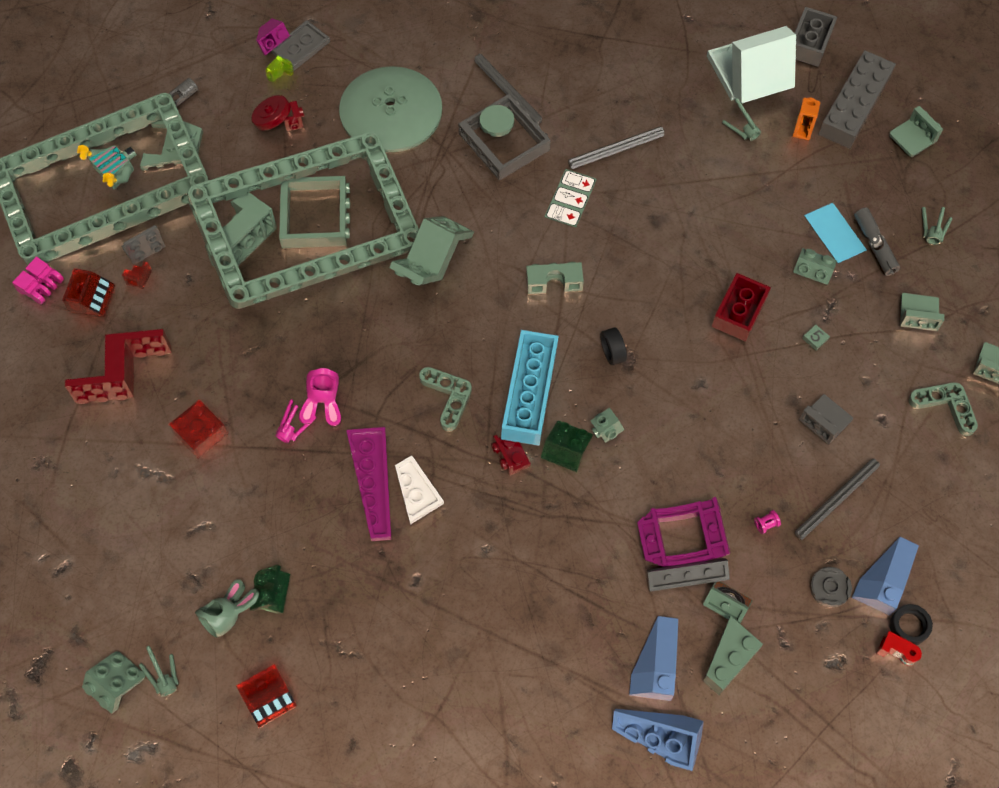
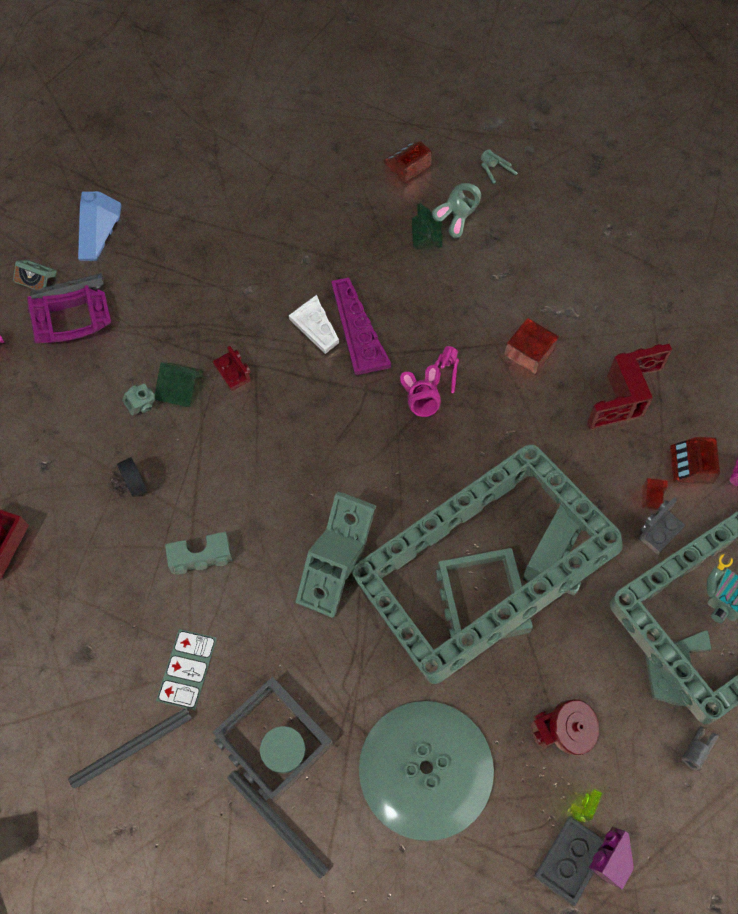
camera: 175 degrees right, 0 degrees up
sand green bracket [82,651,145,714] -> none
sand green beam [419,367,472,431] -> none
medium azure brick [501,330,559,446] -> none
medium blue wedge [612,709,704,771] -> none
sand green wedge [703,616,763,695] -> none

